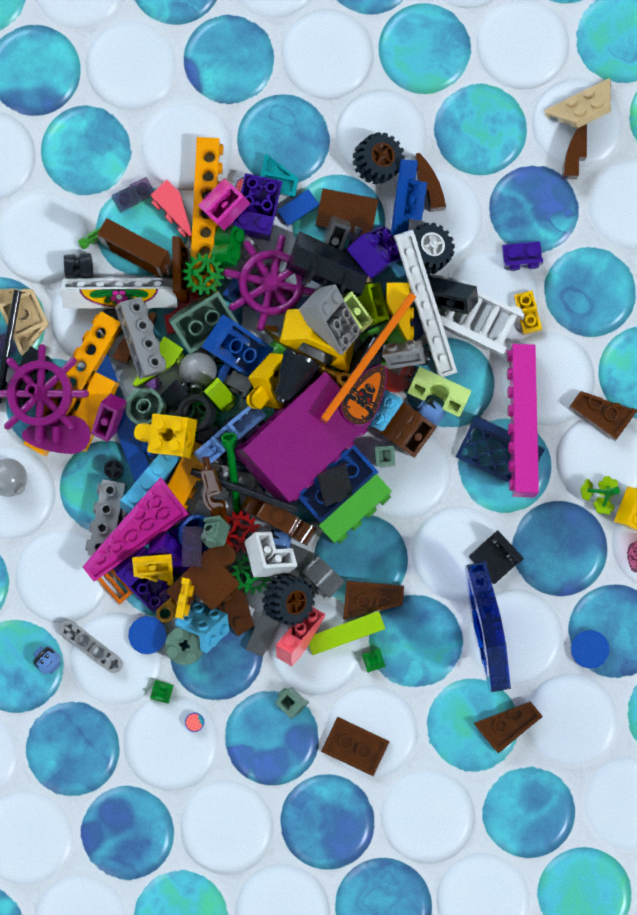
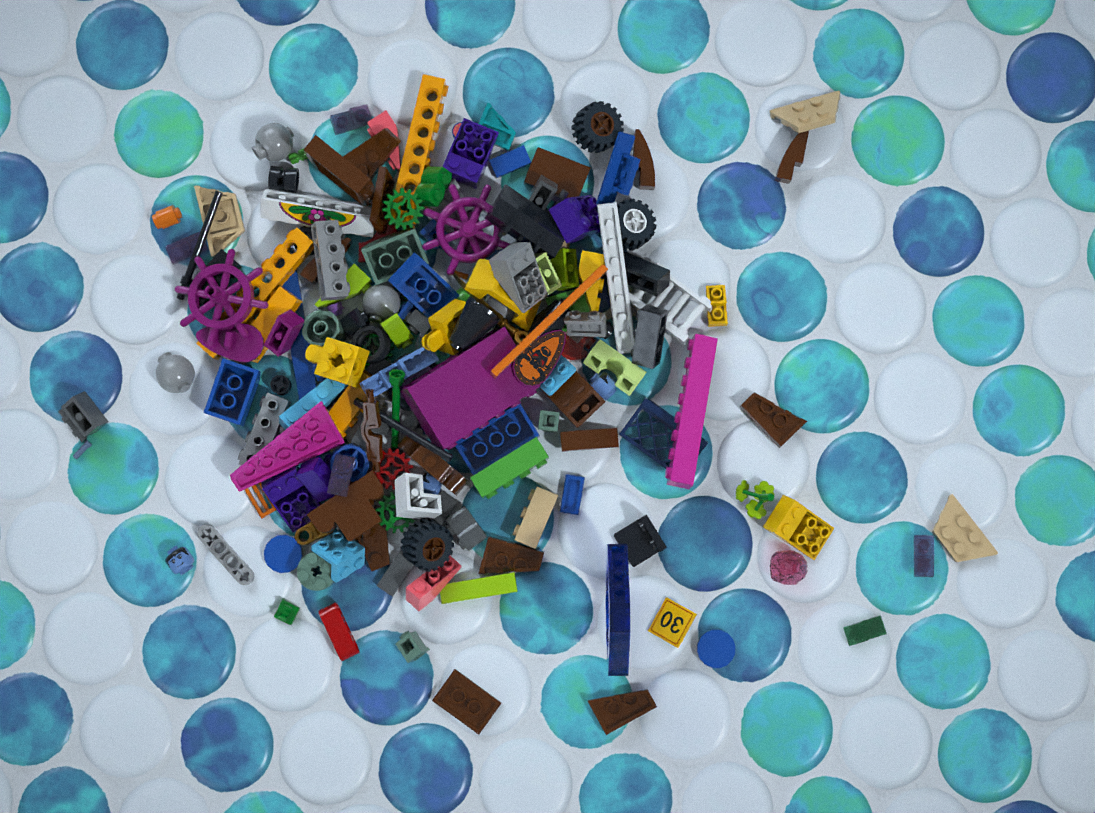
camera: 10 degrees right, 0 degrees up
yellow wing [132,554,174,586] -> none
yellow wing [175,578,195,620] -> none
coral tile [185,712,204,732] -> none
dark pink slope [198,178,251,231] -> none
sand green brick [201,515,230,548] -> none
clear smoke piece [317,463,353,506] -> none
green tile [361,648,386,673] -> none
dark purple bracket [502,241,543,271] -> none
none -> blue brick [203,358,260,427]
none -> light grey brick [252,123,294,161]
none -> red beam [318,602,360,661]
none -> reddish brown wing [343,128,401,181]
none -> tan brick [512,487,558,549]
none -> reddish brown slope [560,428,619,452]
none -> blue tile [560,474,585,515]
none -> black brick [631,305,668,369]
none -> yellow piece [648,597,697,648]

